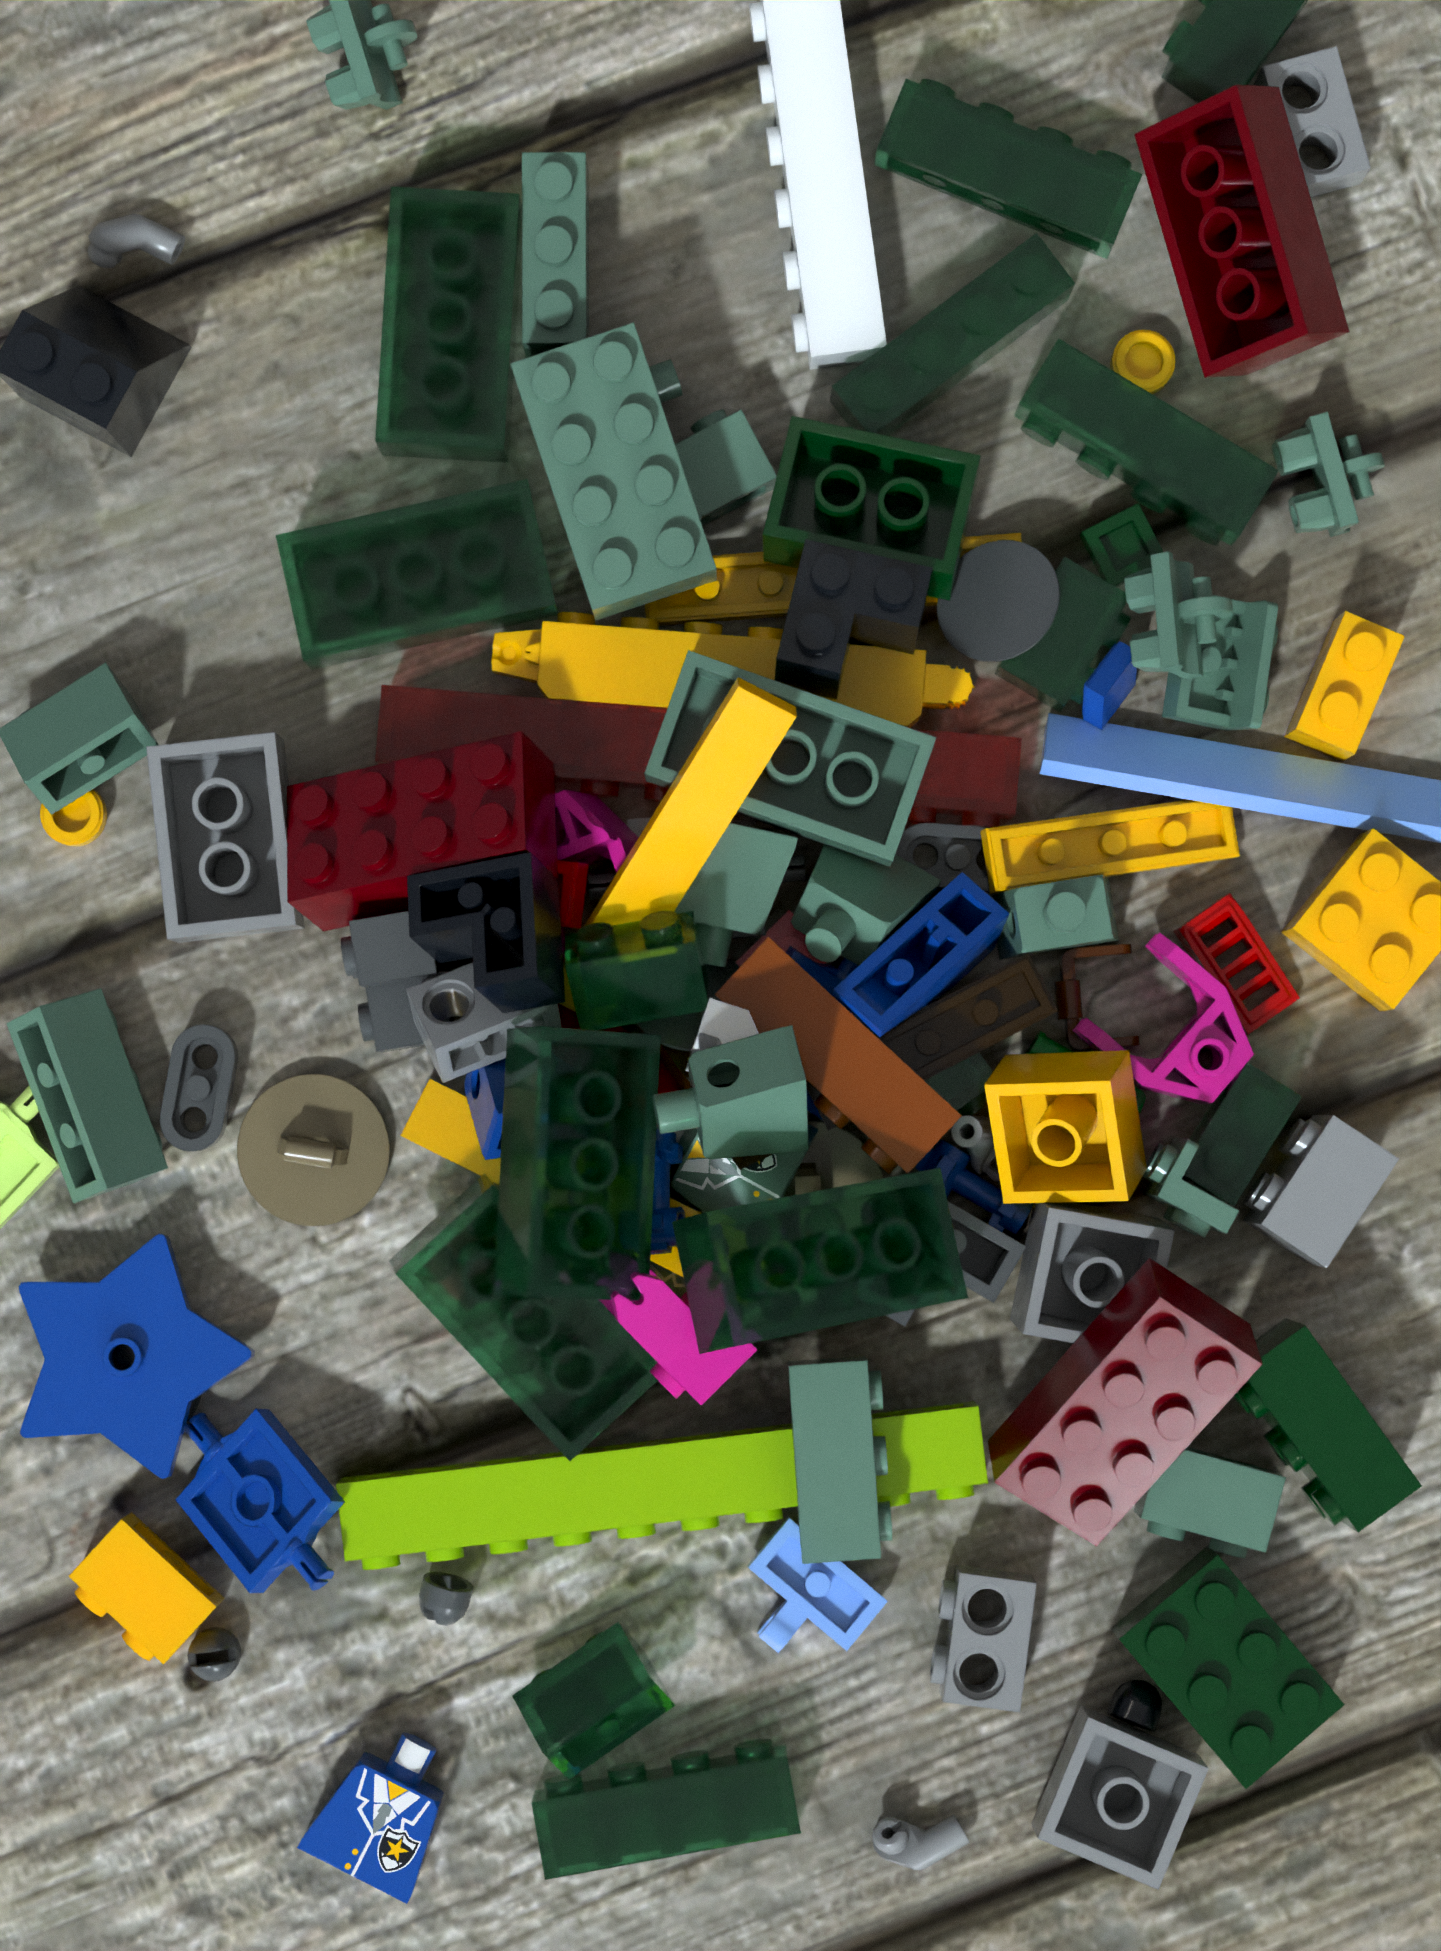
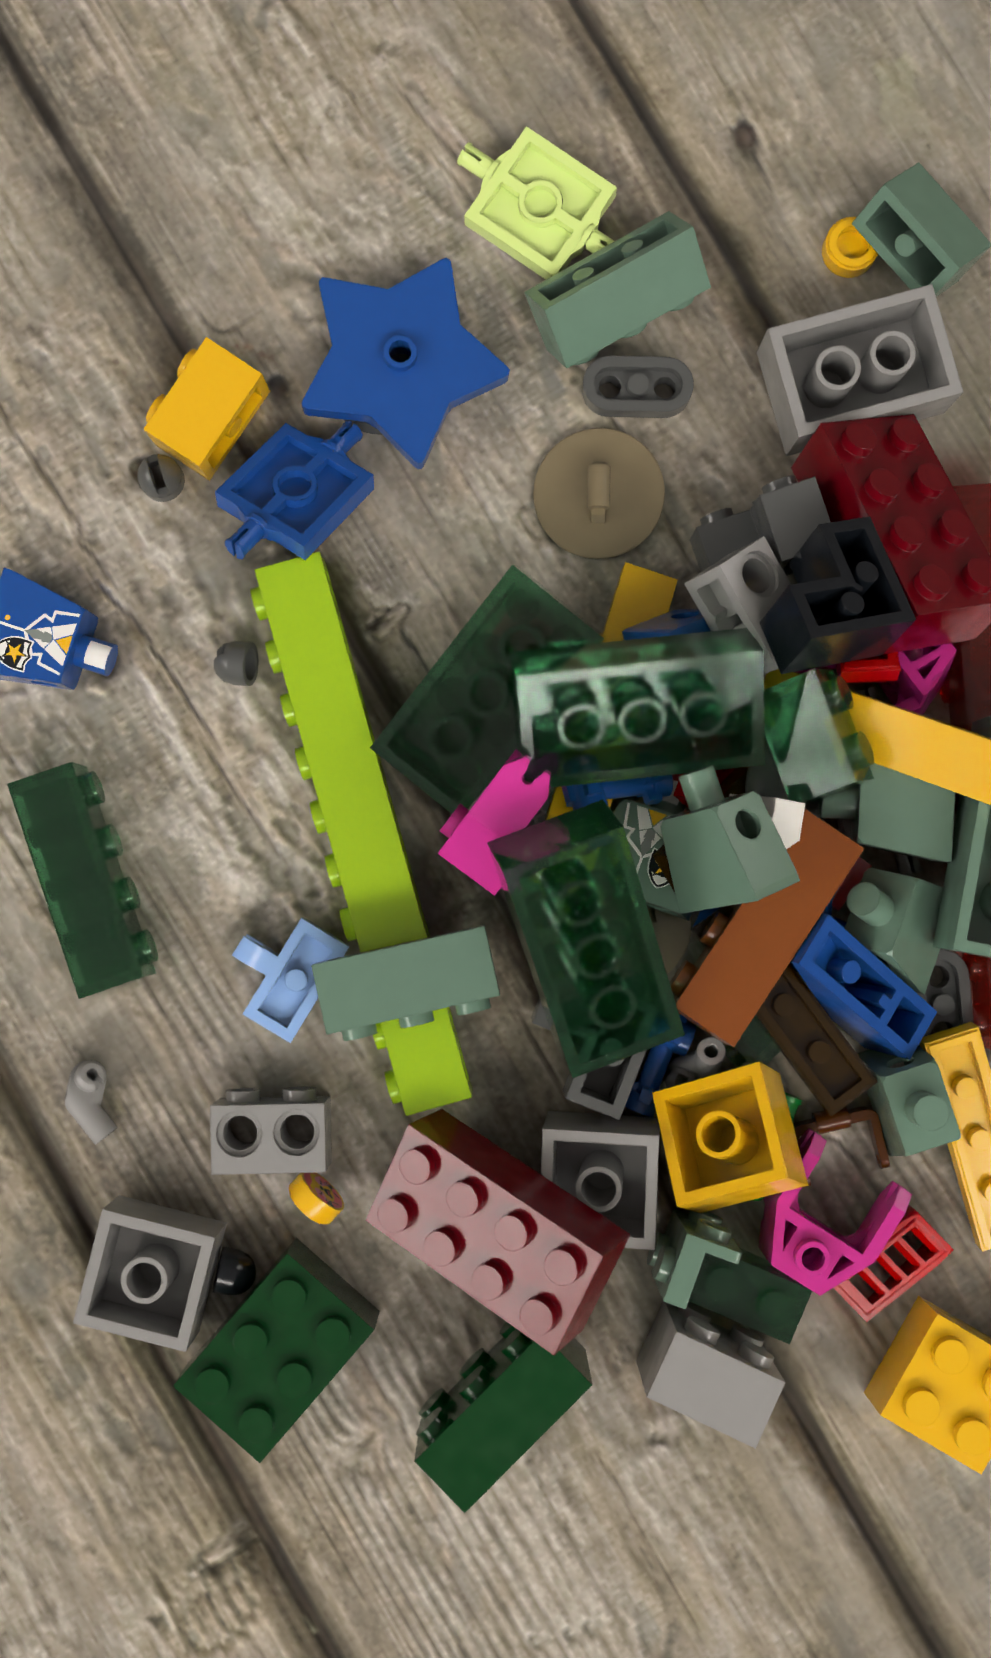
camera: 80 degrees right, 0 degrees up
clear green brick [512,1622,676,1780] -> none
sand green brick [1134,1447,1286,1559] -> none
none -> yellow tile [289,1173,344,1224]

